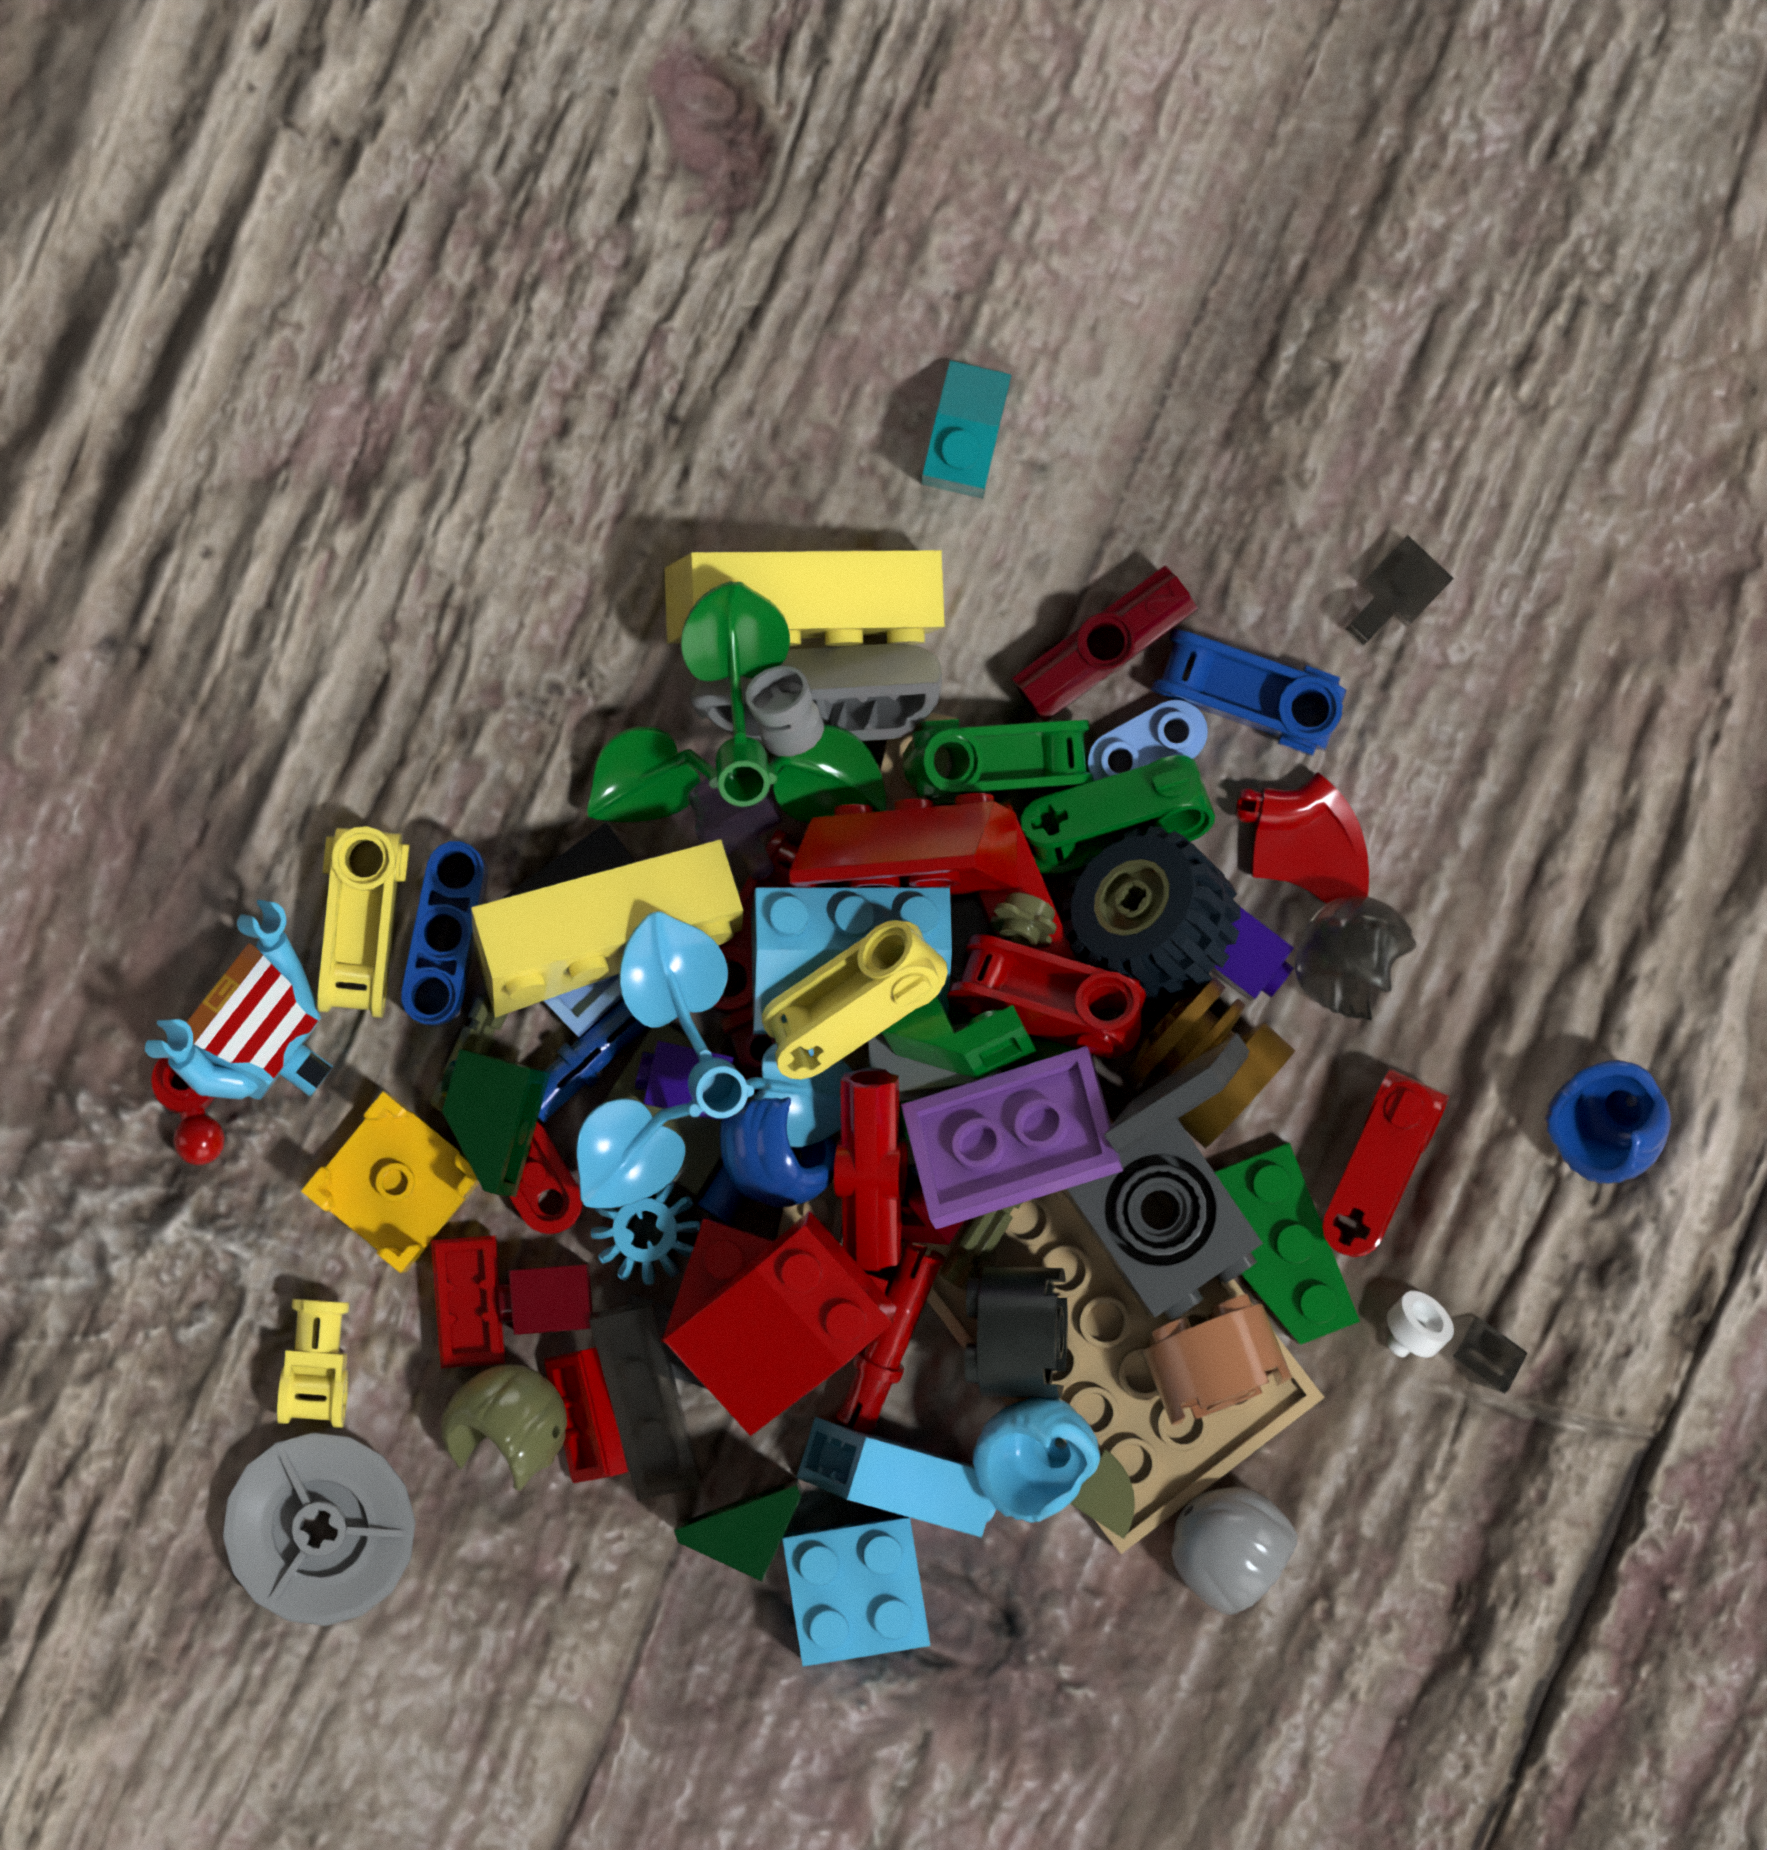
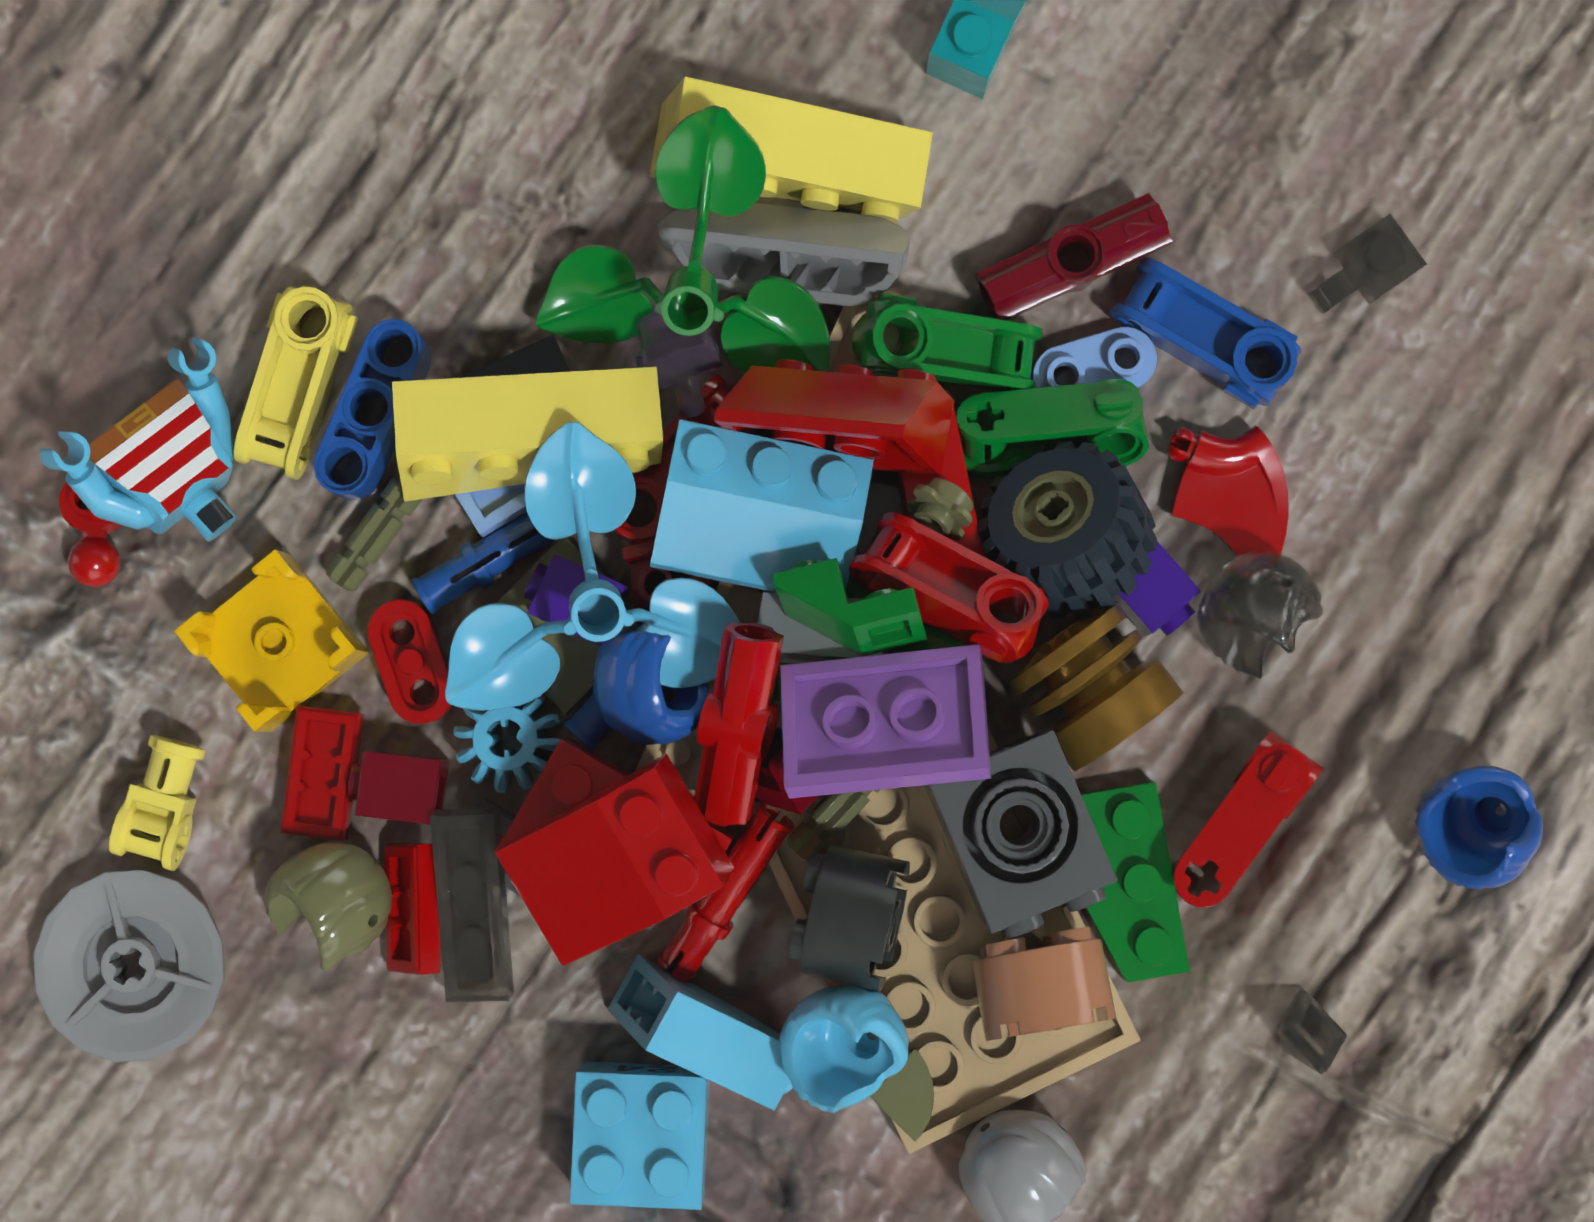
camera: 25 degrees right, 0 degrees up
dark green slope [441,1049,550,1197] -> none
dark green slope [674,1479,802,1582] -> none
light grey wheel [745,666,824,756] -> none
light yellow piece [762,920,948,1080] -> none
dark grey tile [1104,1033,1250,1153] -> none
white tile [1387,1291,1454,1358] -> none

